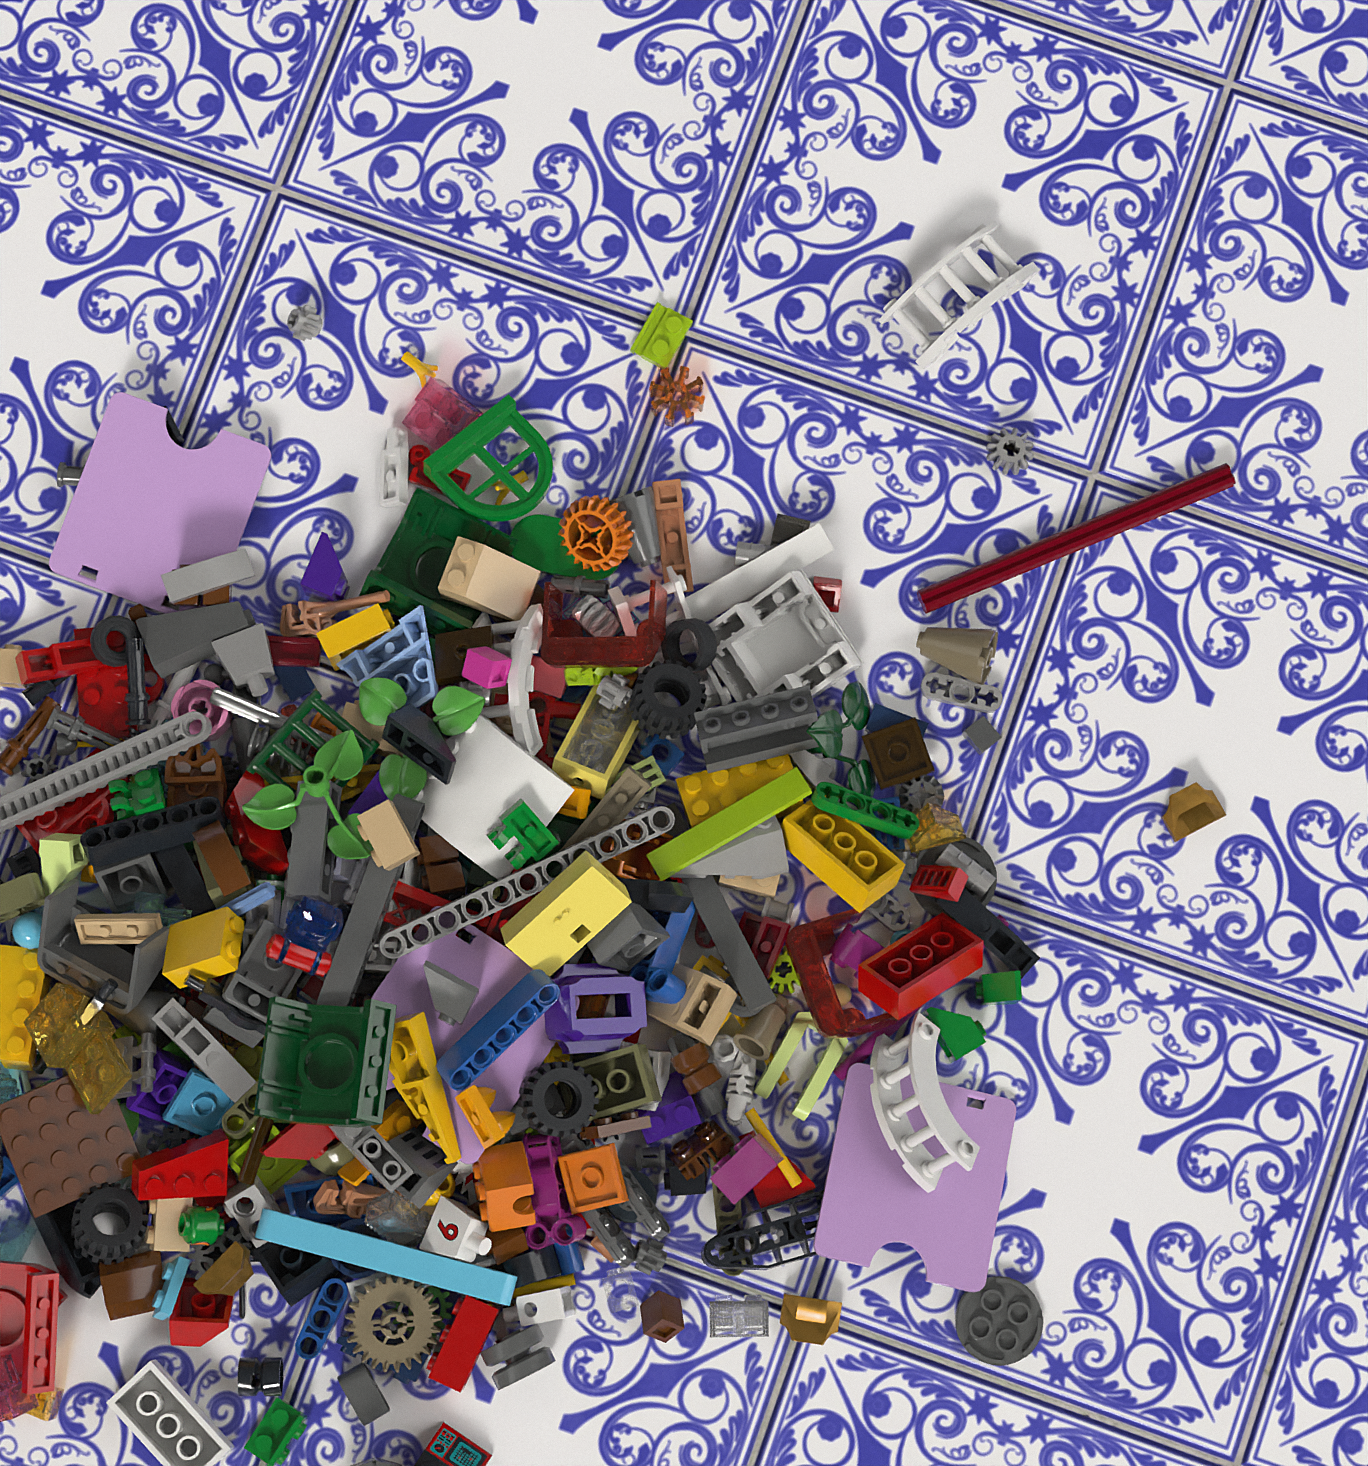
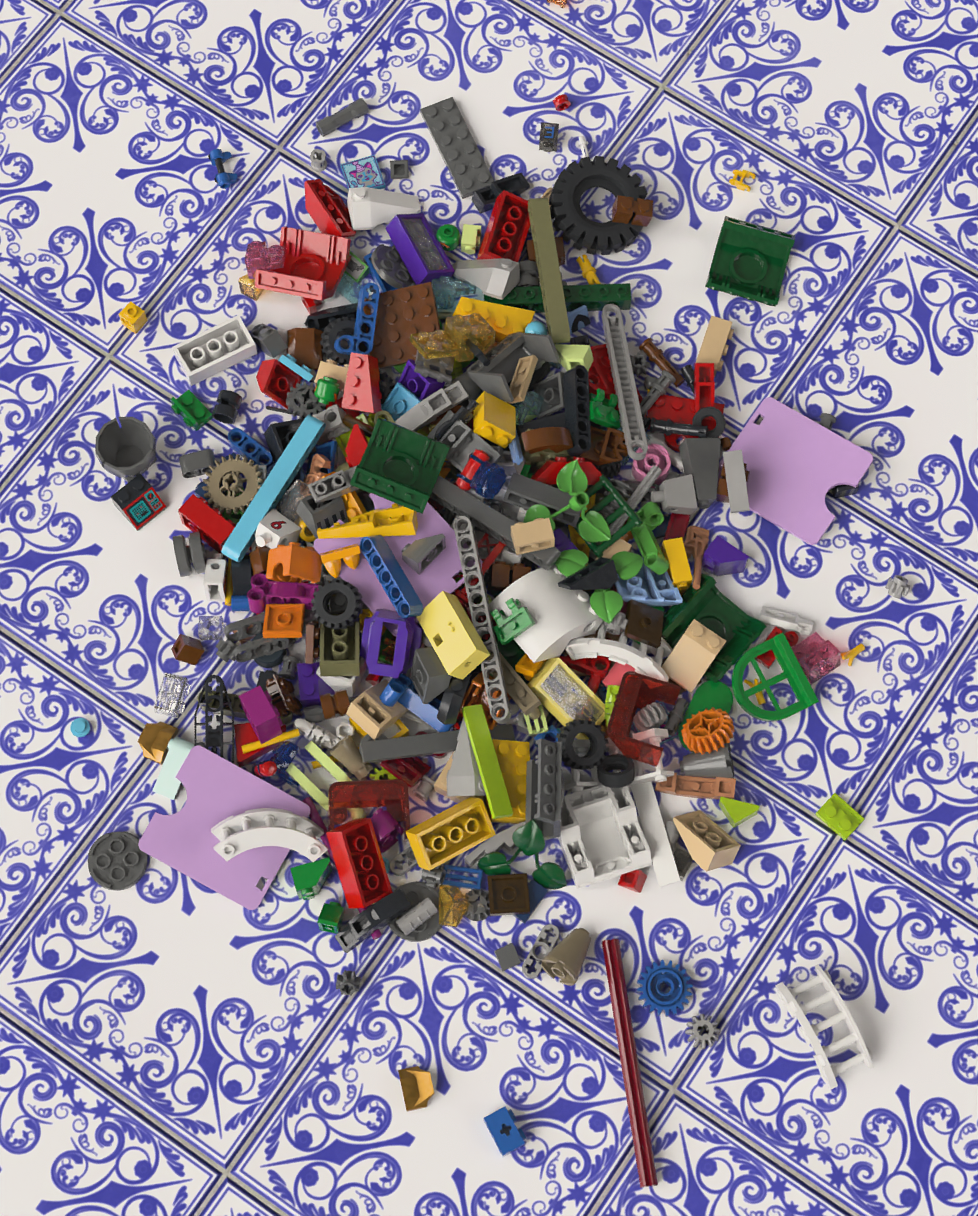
camera: 110 degrees right, 10 degrees down
pearl gold slope [193,1241,254,1296] -> none
dark pink panel [462,646,512,689] -> none
light grey gear [596,674,632,709] -> none
clear orange gear [649,366,705,427] -> none
green beam [811,782,920,839] -> none
red slope [909,865,969,902] -> none
none -> medium azure plate [70,718,90,737]
none -> light aqua door [153,736,198,800]
none -> dark grey slope [249,323,288,358]
none -> clear blue piece [252,741,300,788]
none -> blue beam [334,283,379,355]
none -> dark grey gear [336,970,361,996]
none -> blue brick [483,1107,526,1157]
none -> bright green piece [626,501,669,575]
none -> blue gear [636,960,693,1017]
none -> tan slope [673,810,741,872]
none -> lime slope [718,797,760,828]

